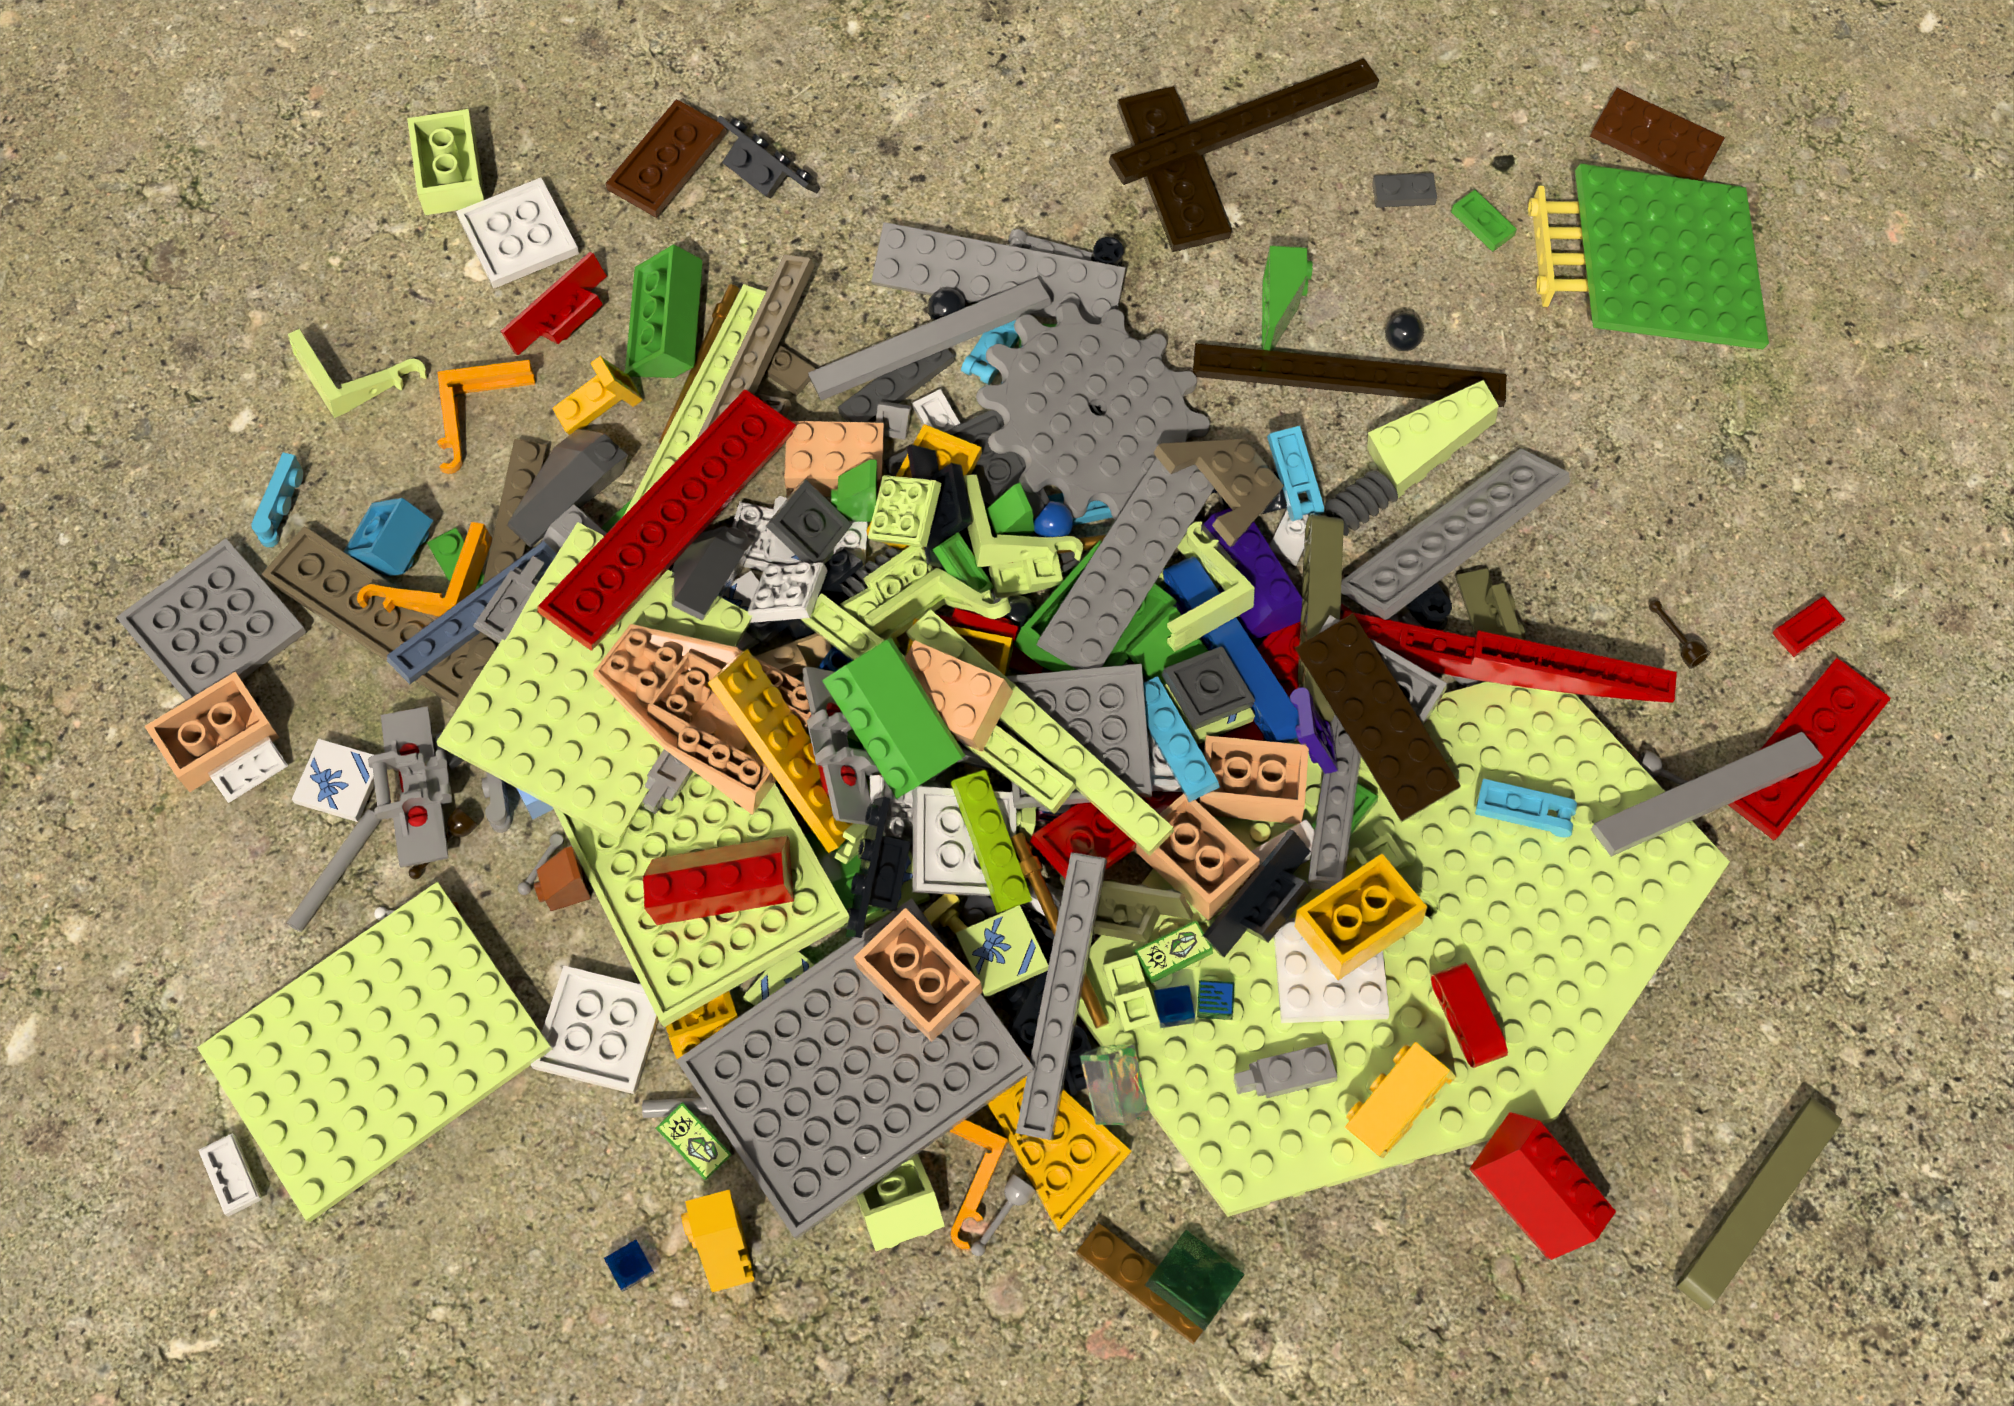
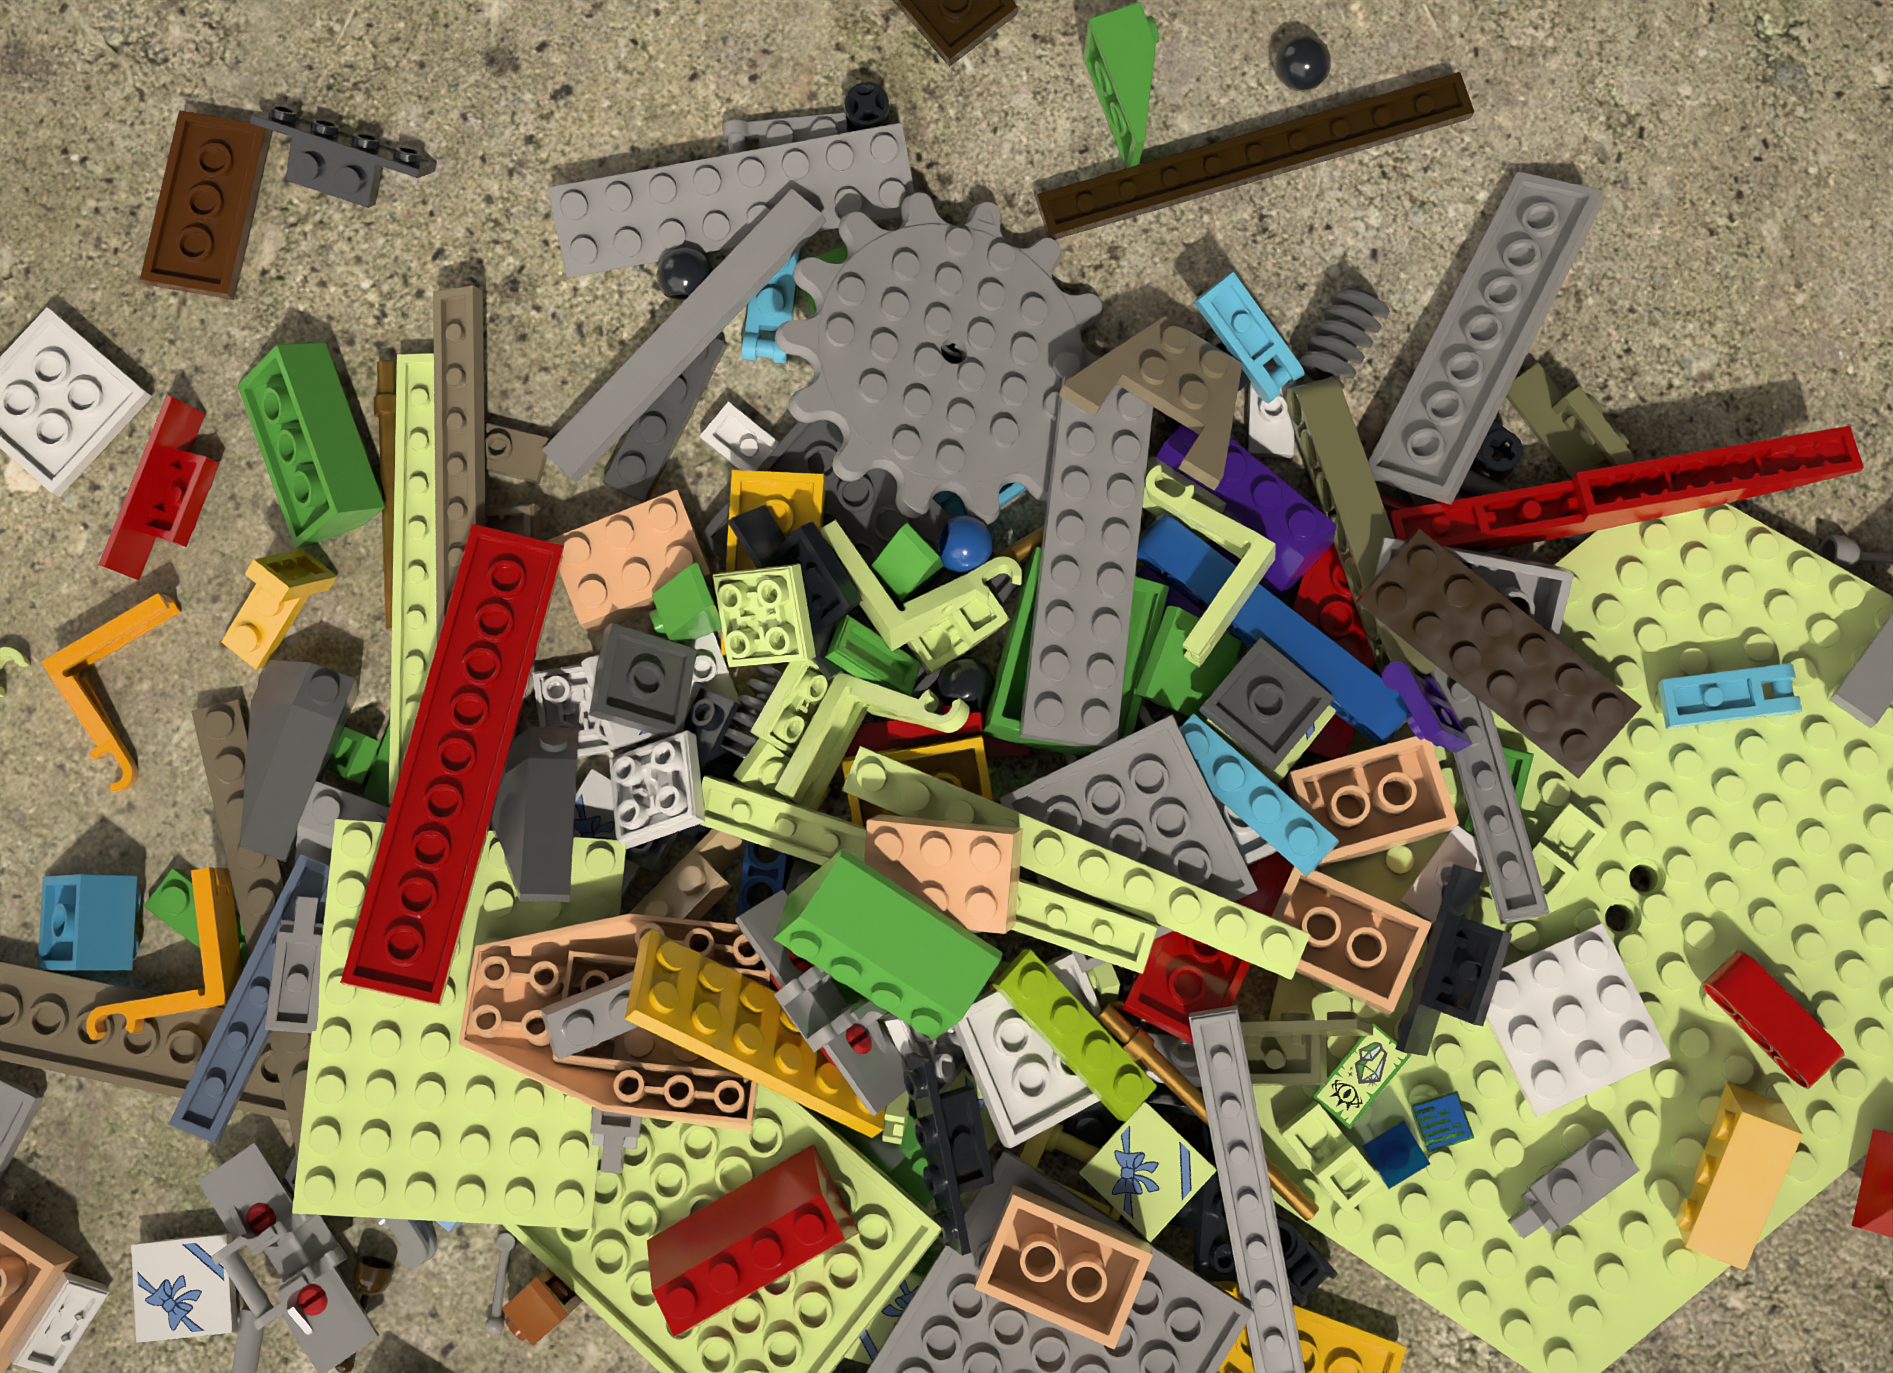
camera: 20 degrees left, 15 degrees up
light grey plate [876,401,911,440] -> none
clear brick [1080,1044,1150,1125] -> none
yellow brick [1294,853,1427,981] -> none
yellowish green wedge [1367,380,1498,498] -> none
dark brown hinge [1649,600,1711,669] -> none
none -> bright green plate [326,727,381,784]
none -> light grey plate [540,971,639,1060]

